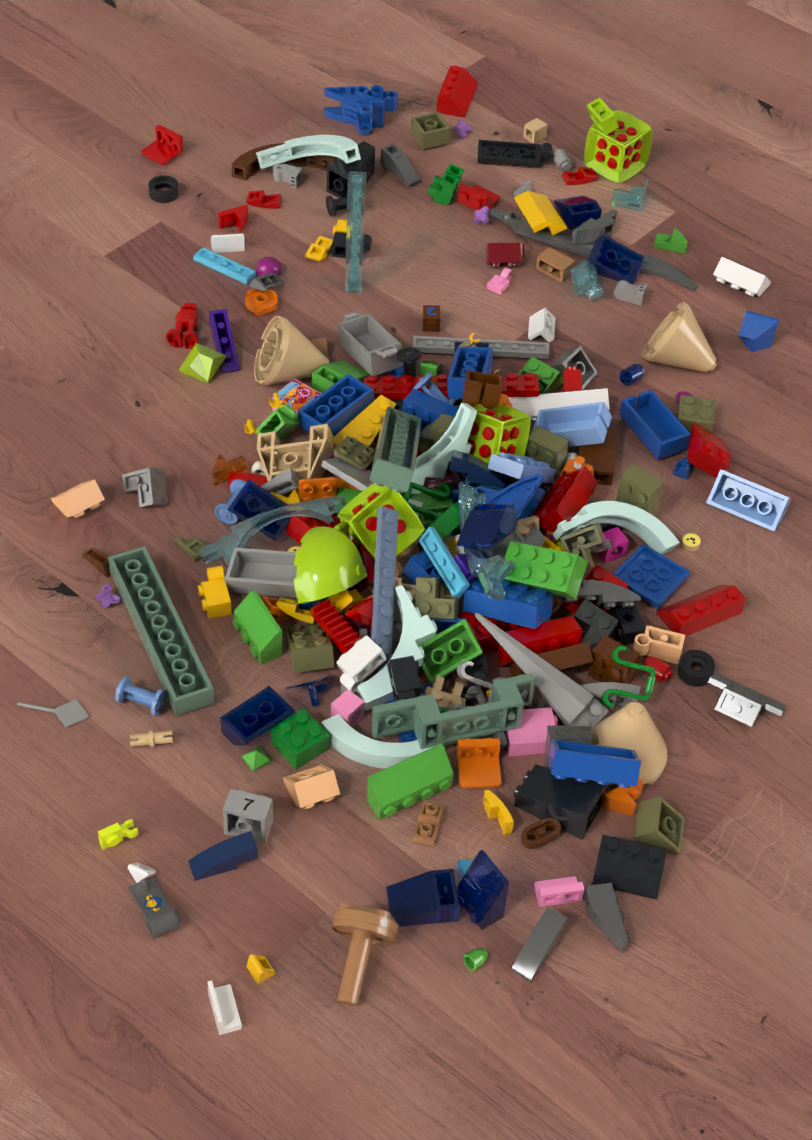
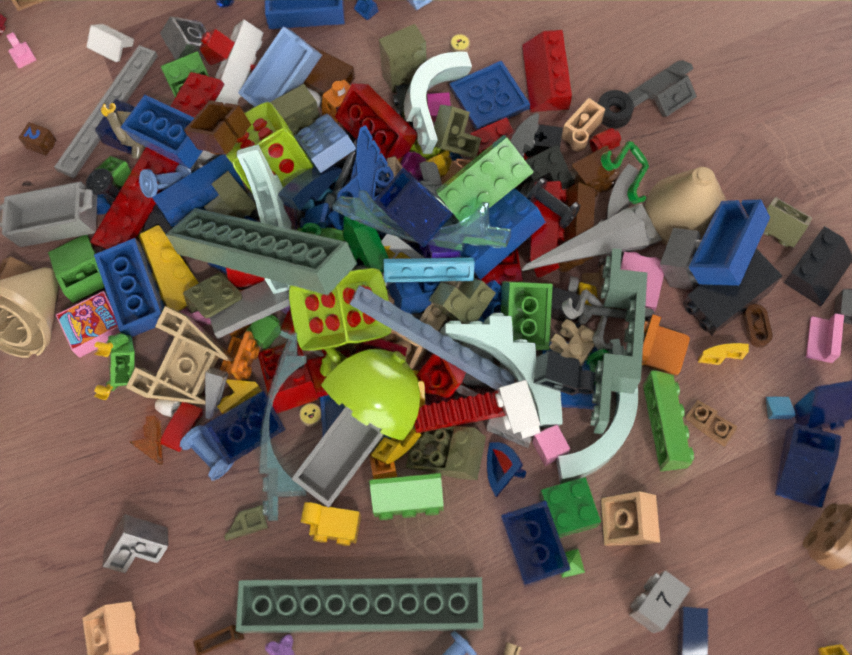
camera: 60 degrees left, 20 degrees up
none -> black hose [527,178,581,229]

